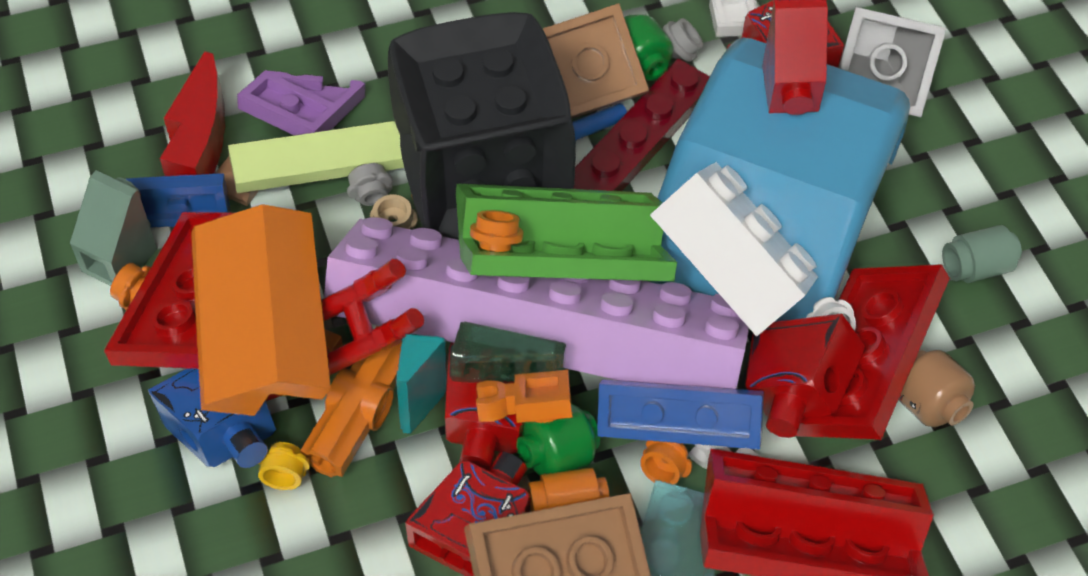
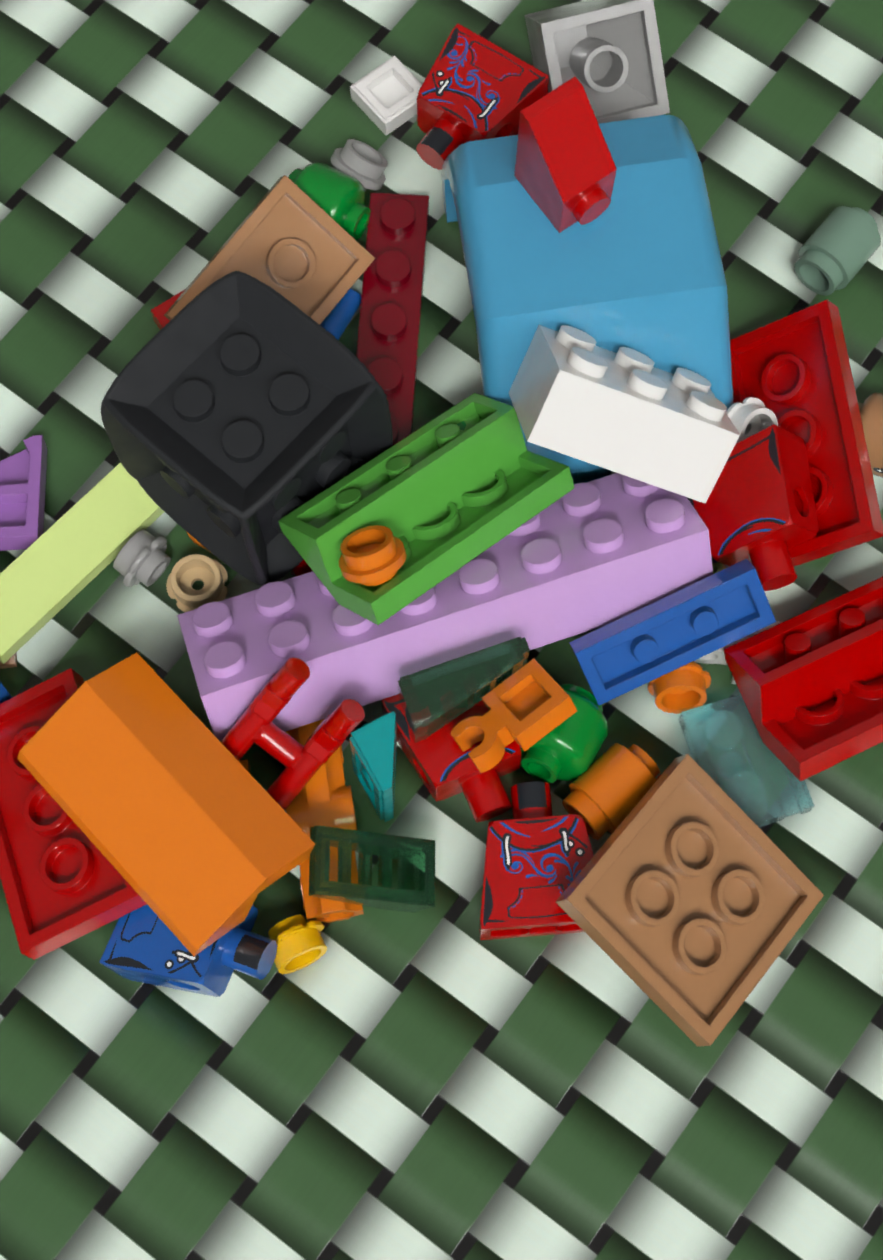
camera: 30 degrees left, 15 degrees up
none -> clear green slope [309,825,435,913]

